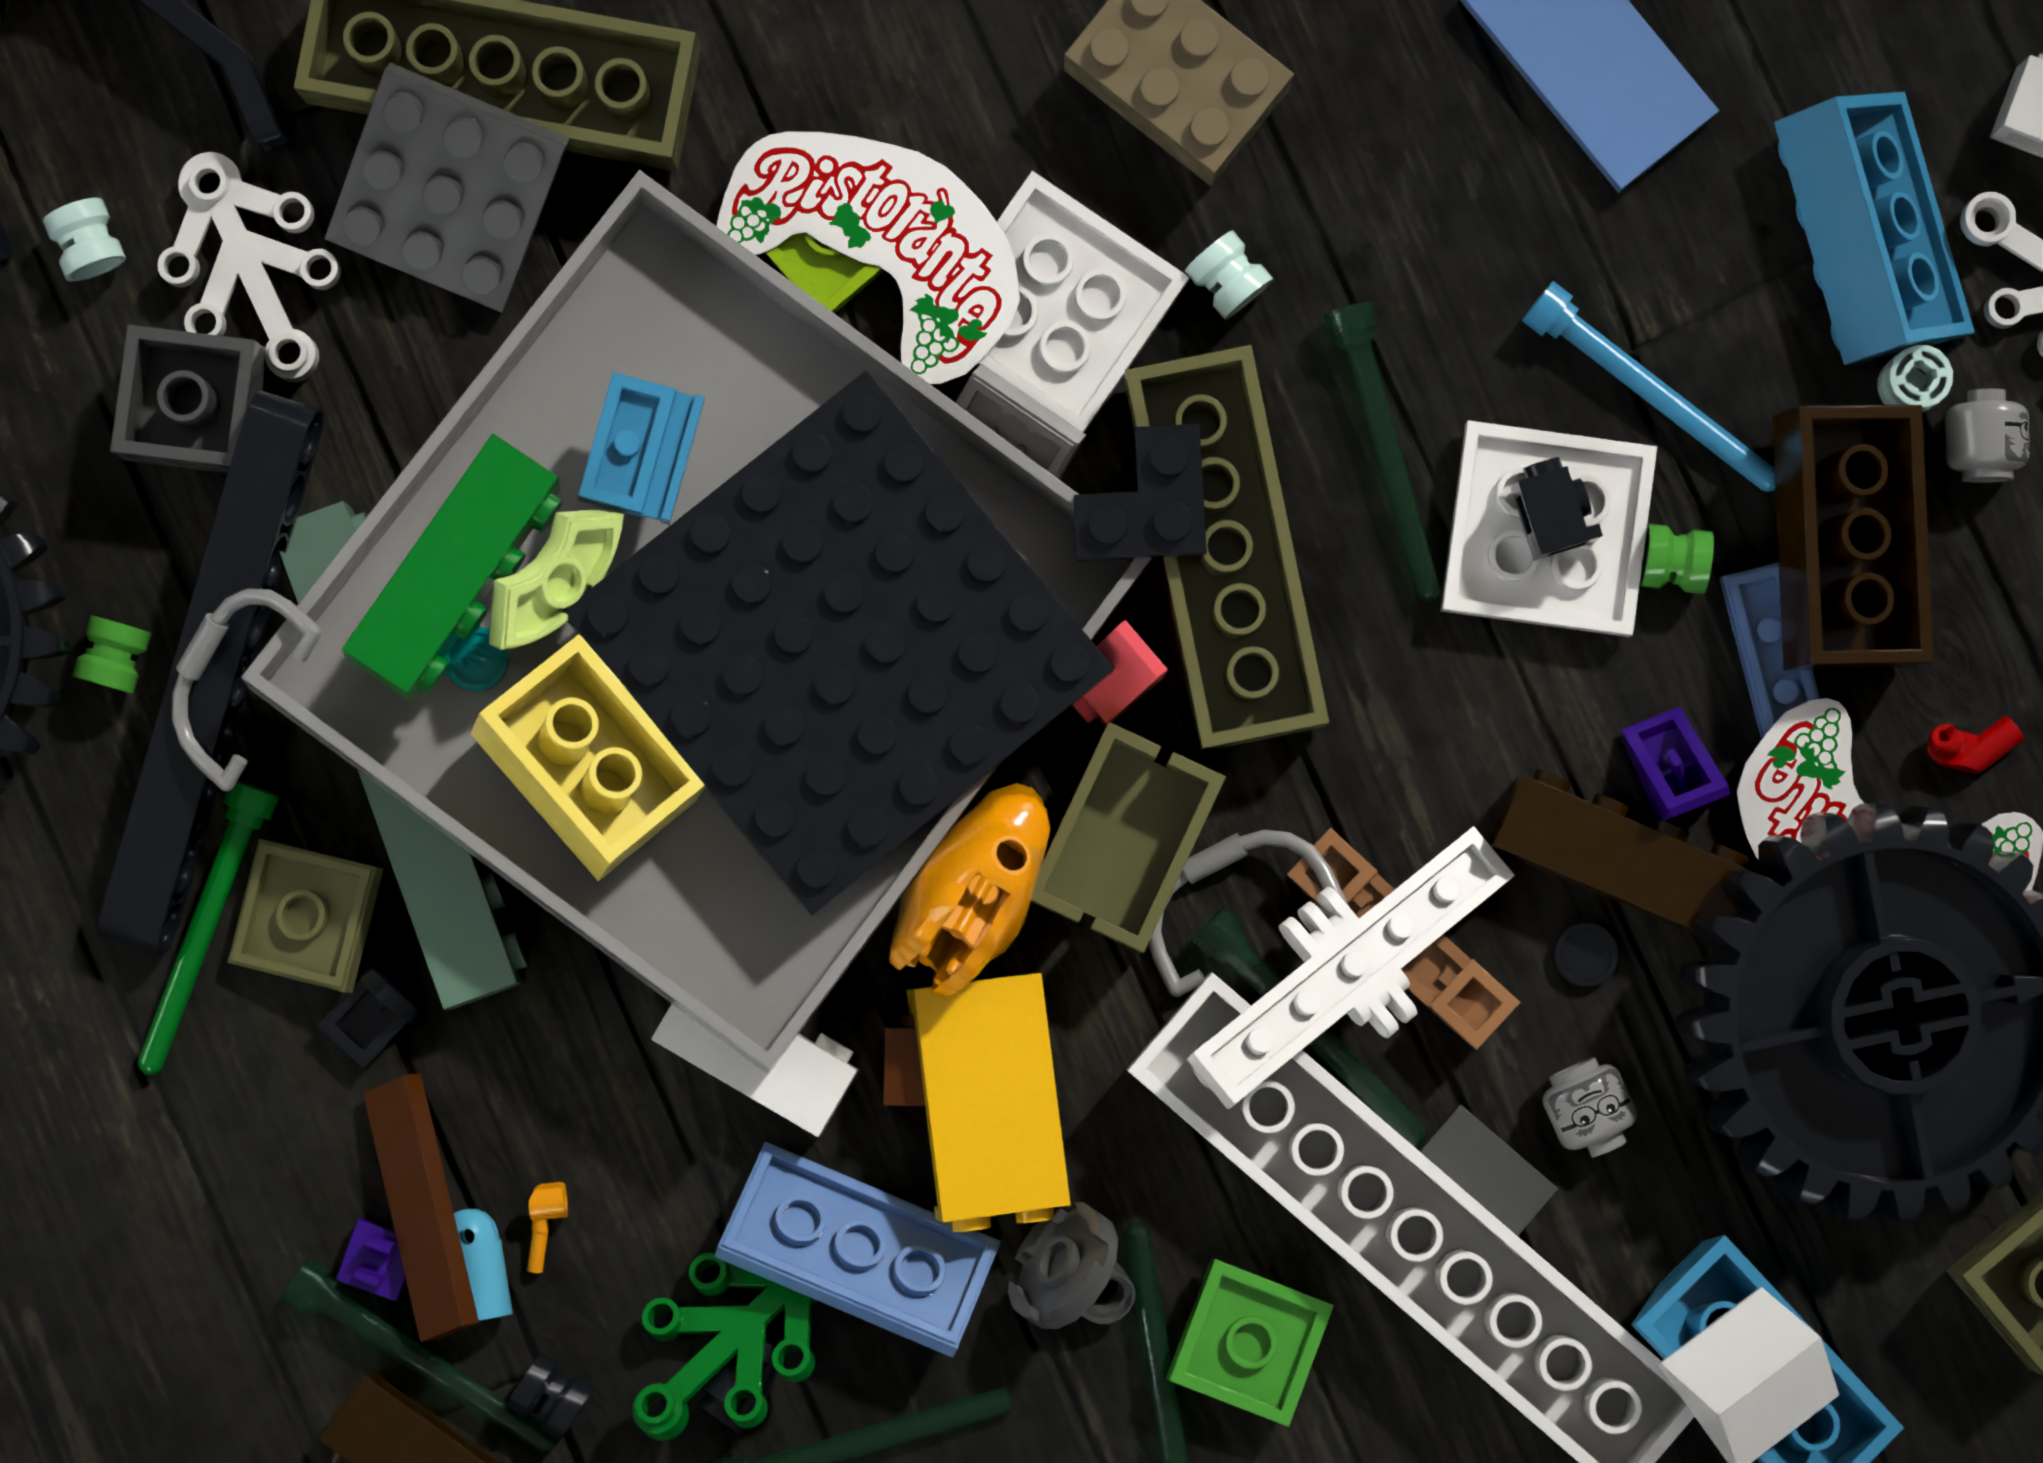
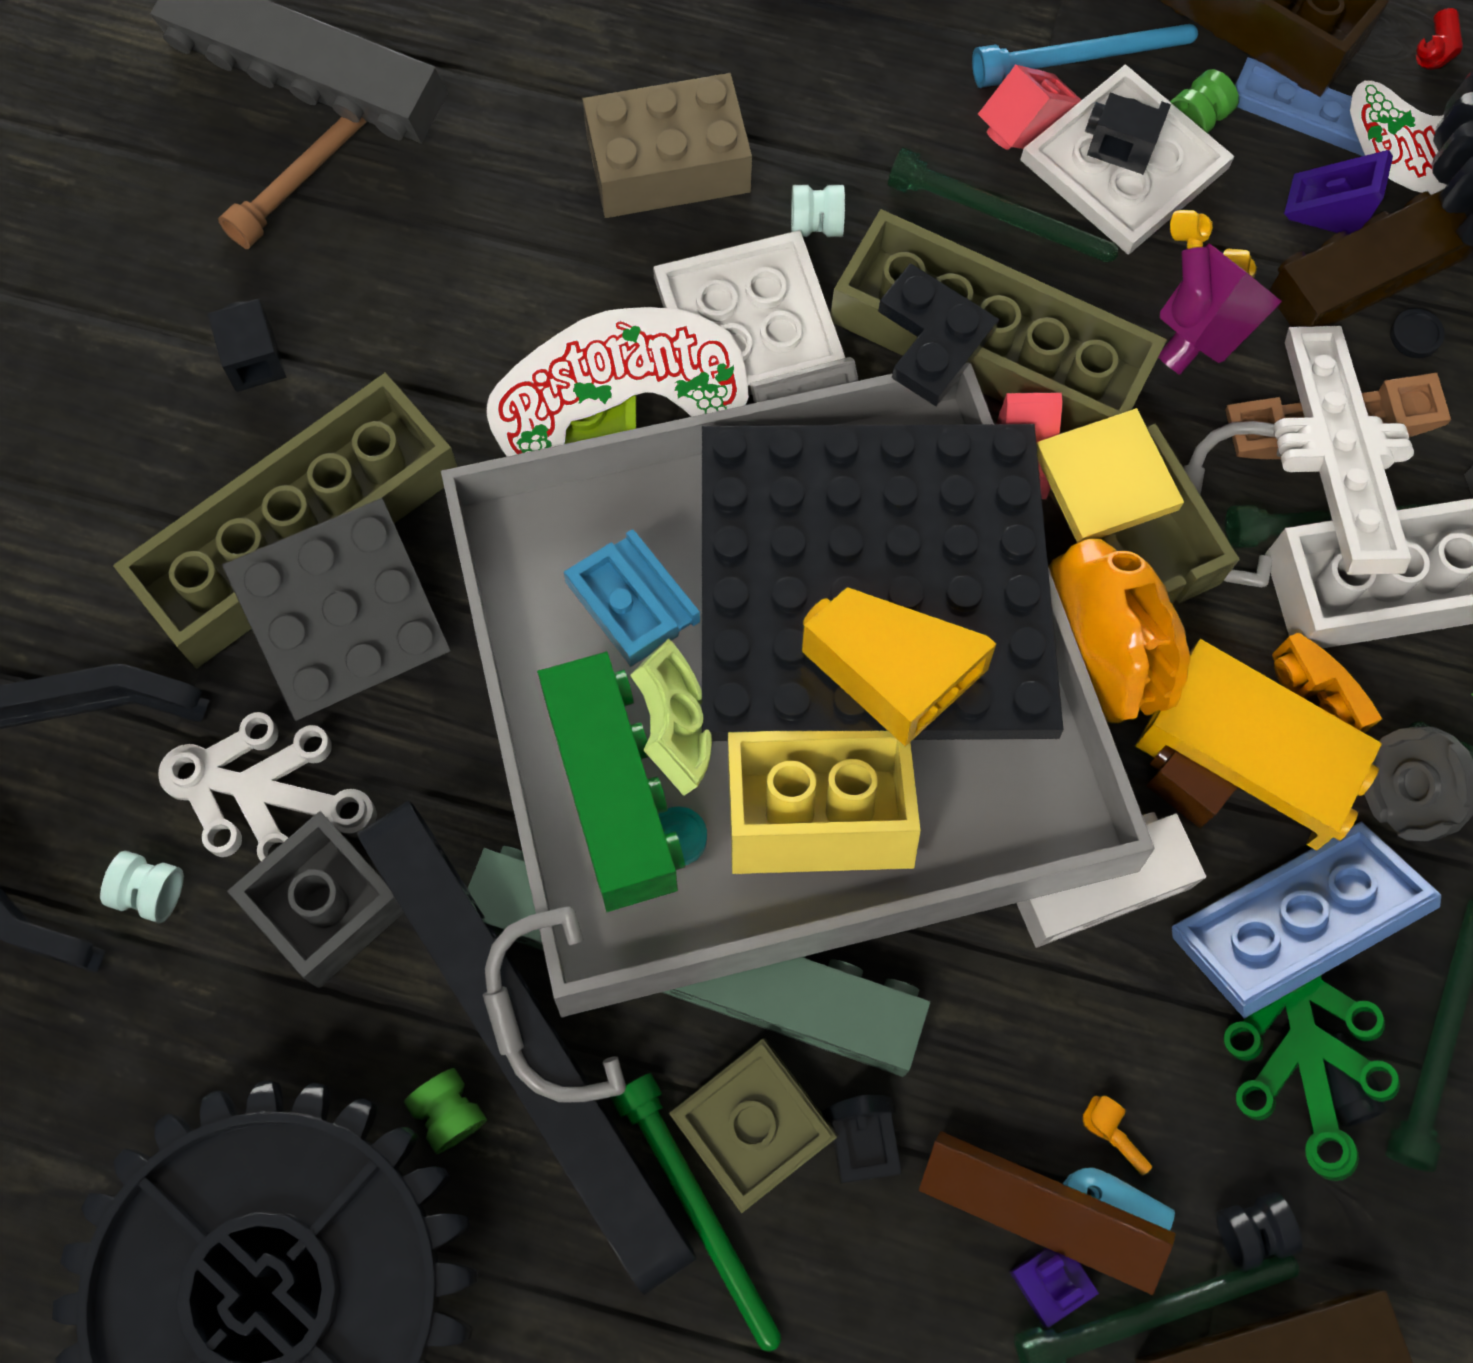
camera: 55 degrees left, 15 degrees down
none -> yellow slope [802,587,996,747]
none -> coral slope [978,65,1081,150]
none -> light yellow tile [1036,408,1184,542]
none -> magenta torso [1158,210,1282,375]
none -> light orange slope [1272,633,1382,733]

